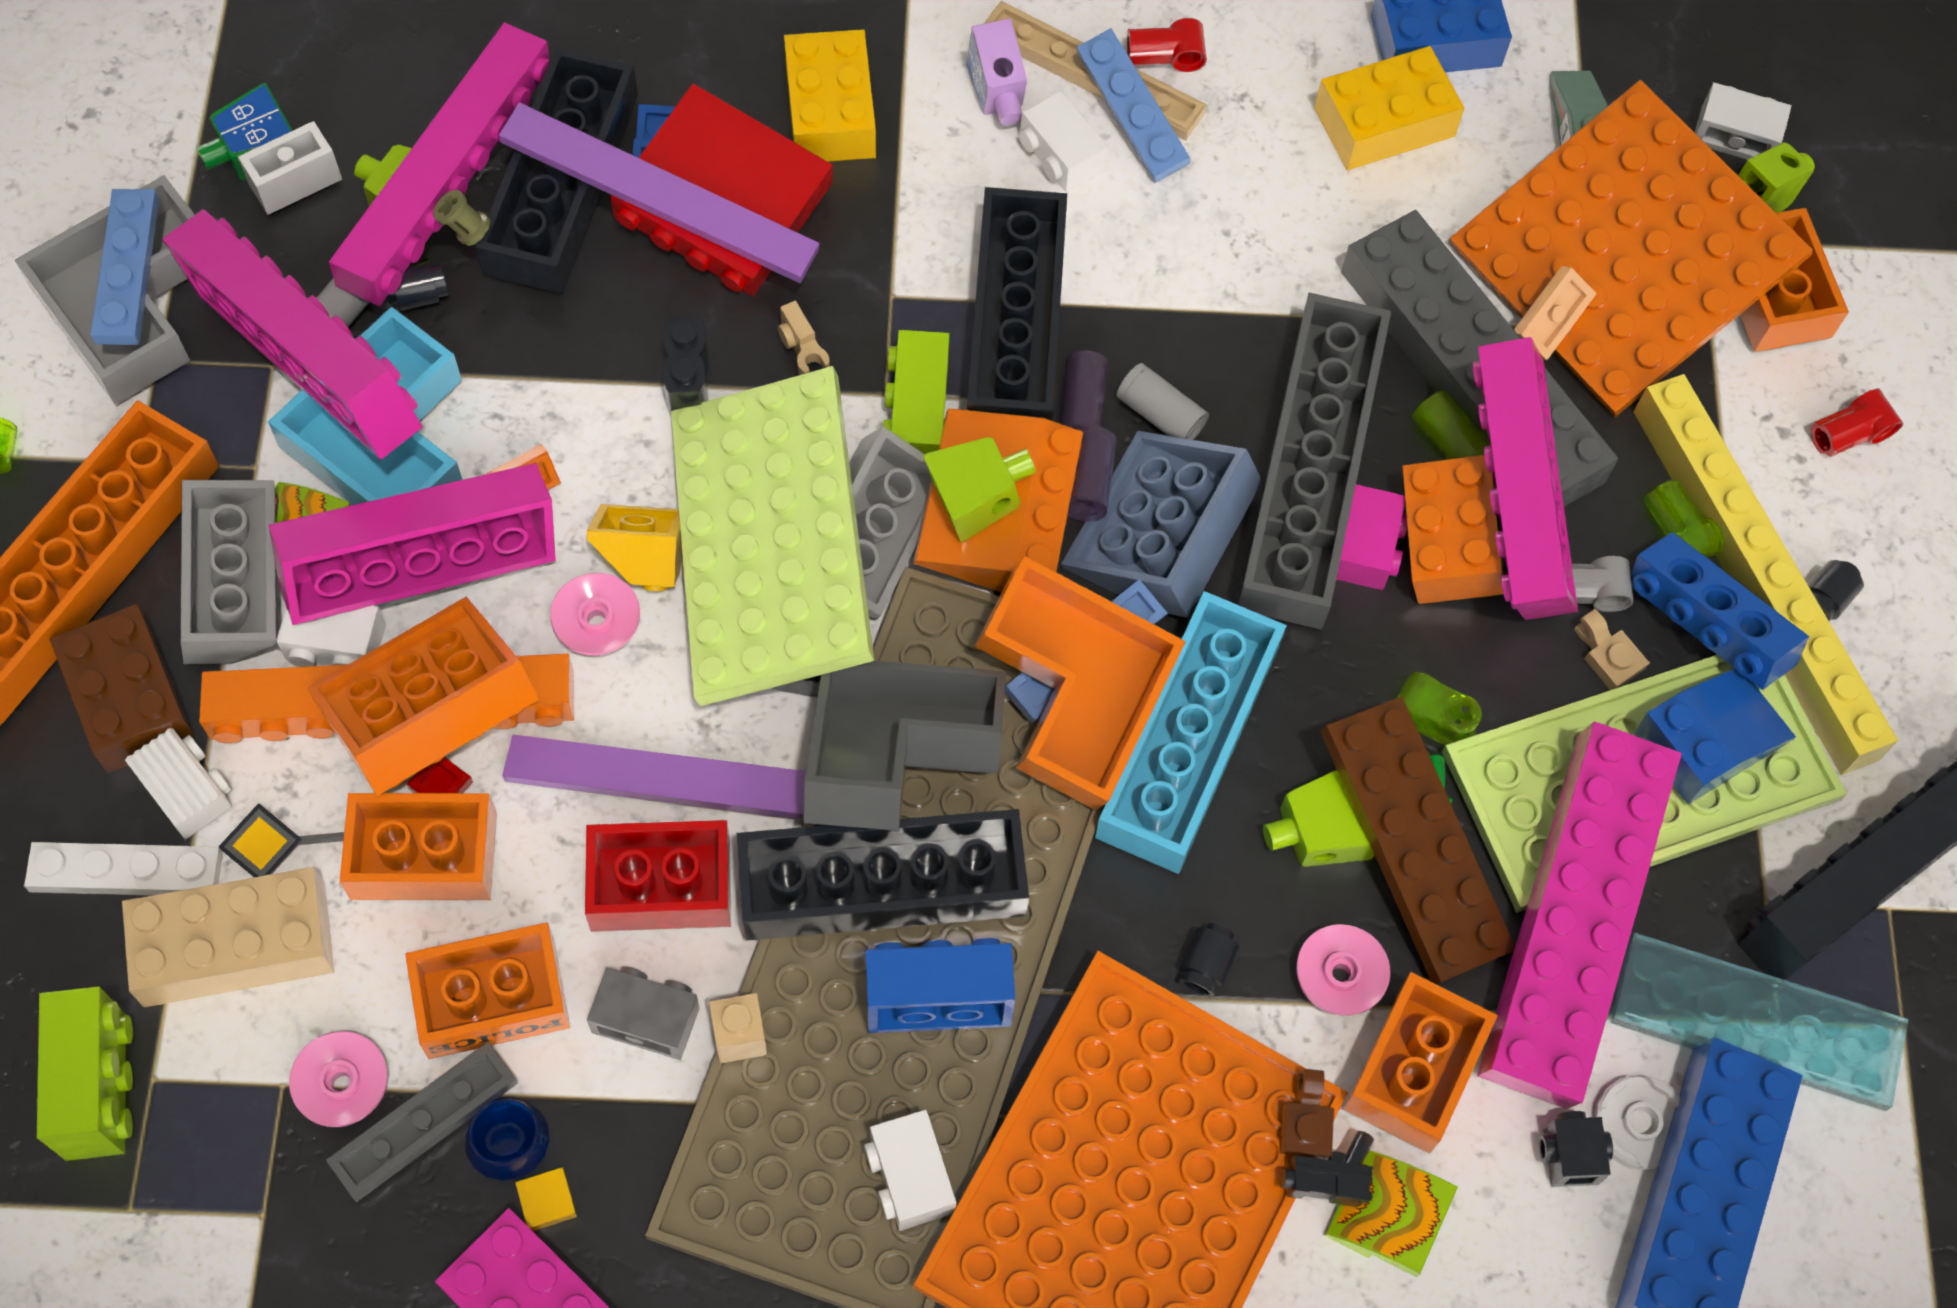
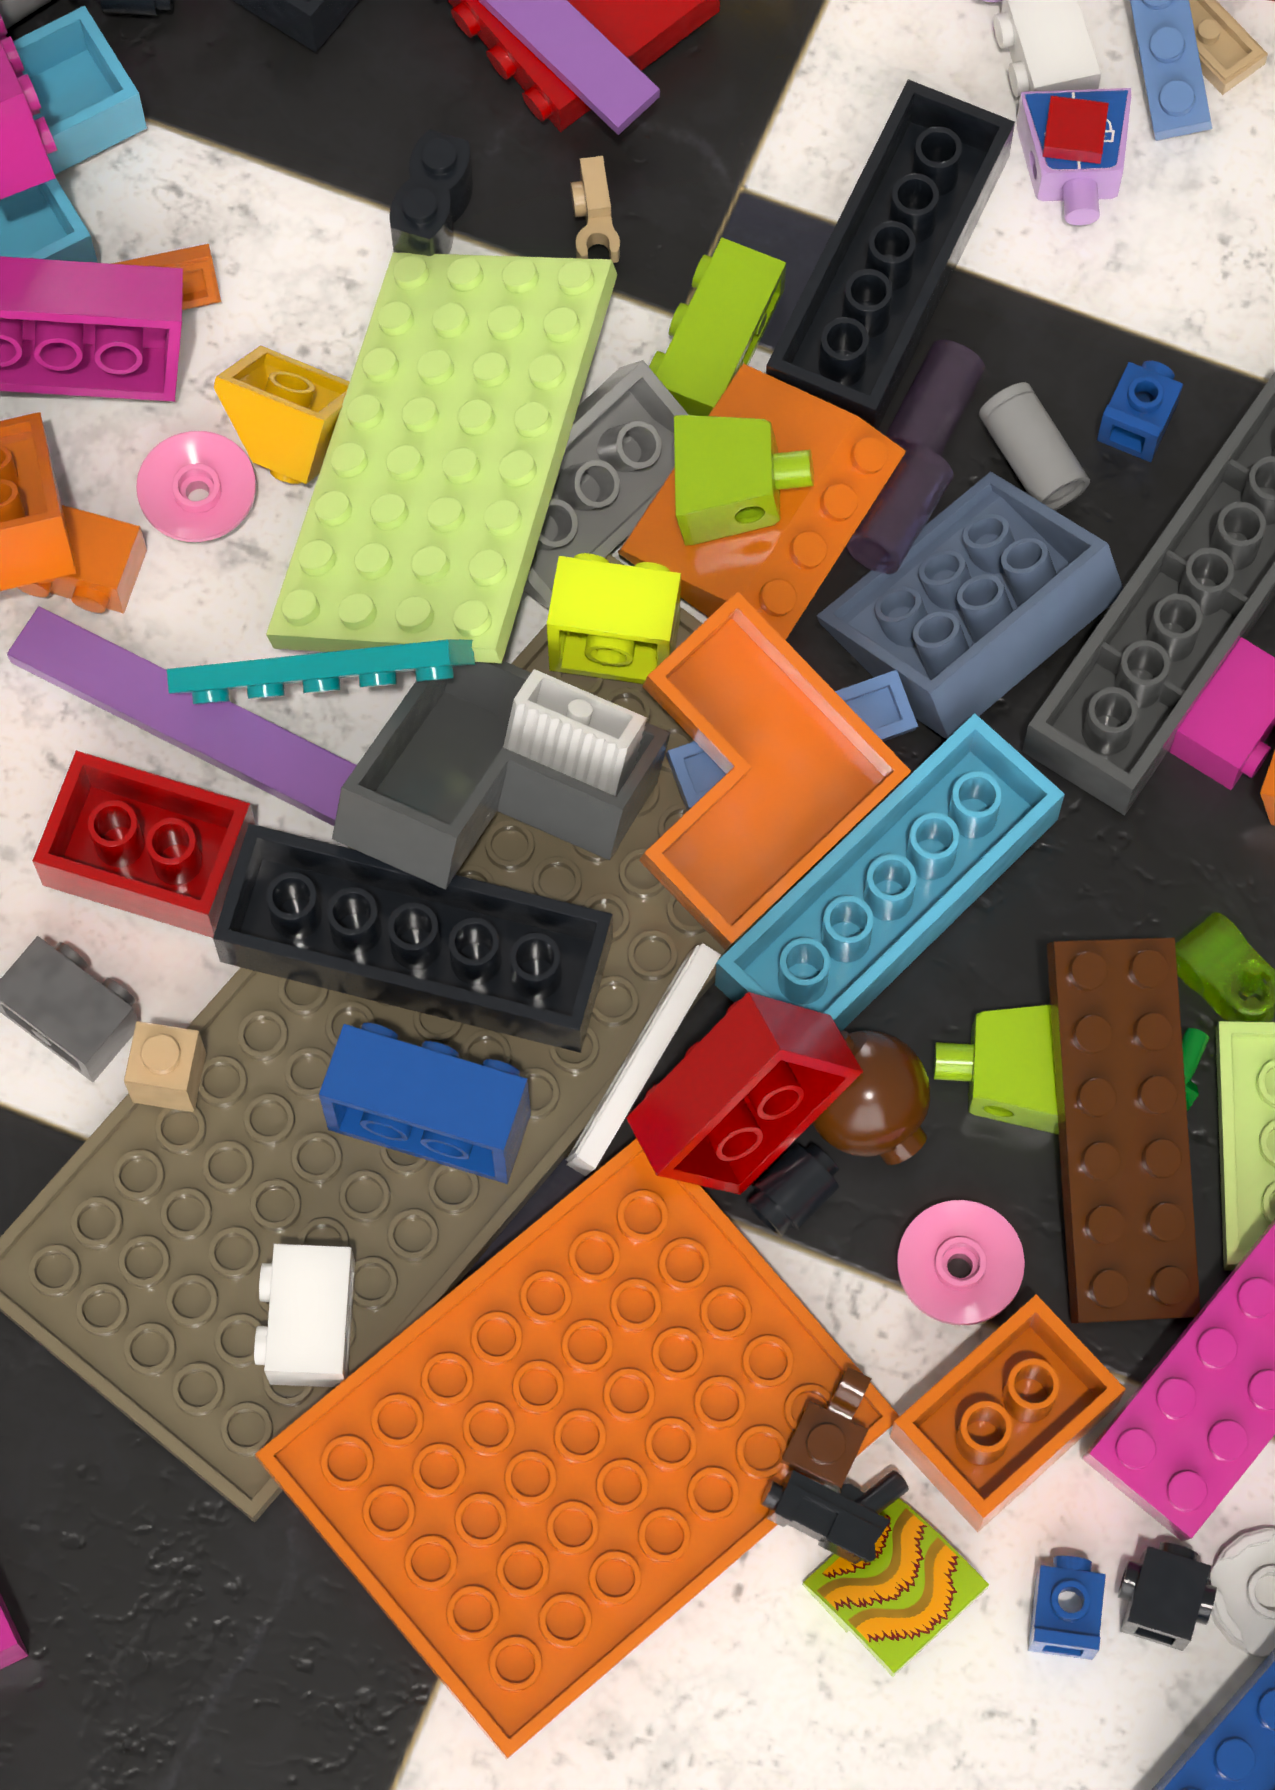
camera: 25 degrees right, 5 degrees up
none -> teal plate [166,639,475,704]
none -> white brick [503,669,648,796]
none -> neon yellow brick [547,553,681,684]
none -> white tile [566,943,721,1176]
none -> red brick [626,992,863,1195]
none -> reddish brown brick [812,1031,930,1165]
none -> lavender torso [1016,88,1131,225]
none -> blue brick [1028,1556,1106,1660]
none -> red tile [1043,96,1109,164]
none -> blue brick [1097,361,1183,463]

